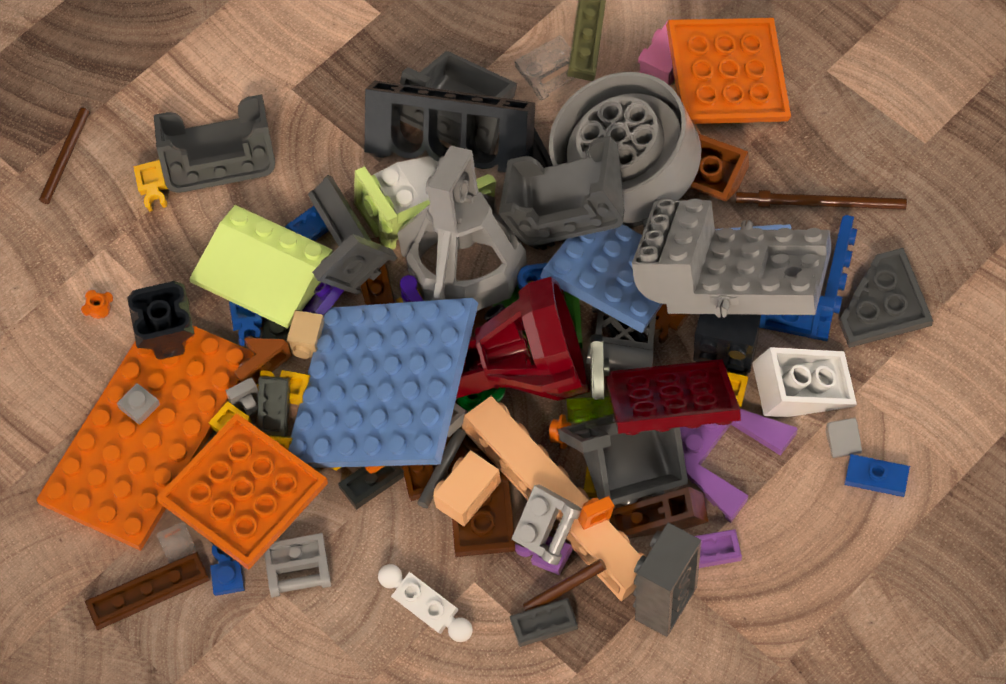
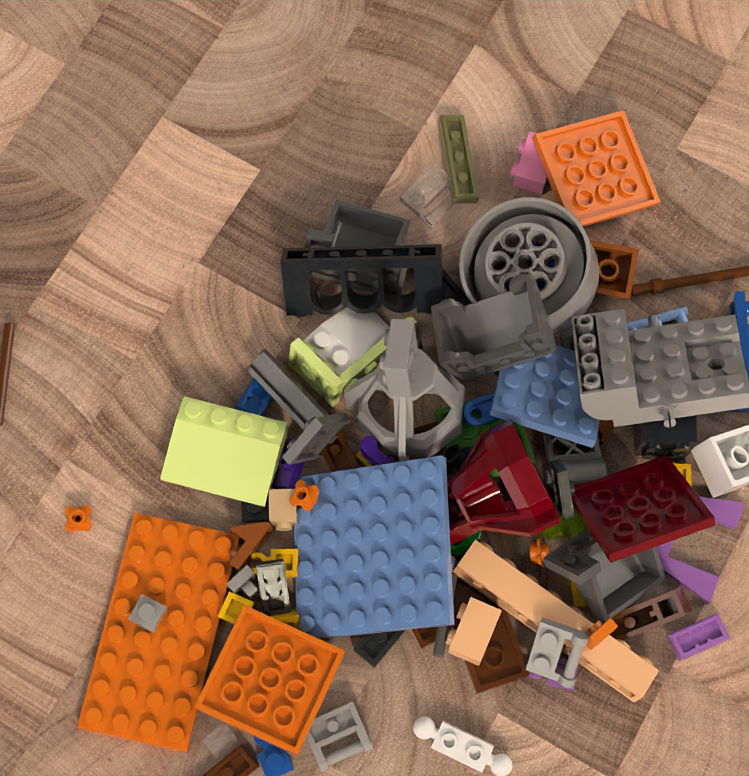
camera: 20 degrees left, 10 degrees up
black piece [127,281,195,359] -> none
yellow plate [133,160,168,212] -> none
dark grey windscreen [154,94,275,193] -> none
blue plate [229,301,262,346] -> none
dark grey plate [509,598,578,647] -> none
reddish brown bar [523,559,607,611] -> none
dark grey brick [633,523,702,637] -> none
none -> orange plate [289,480,319,511]

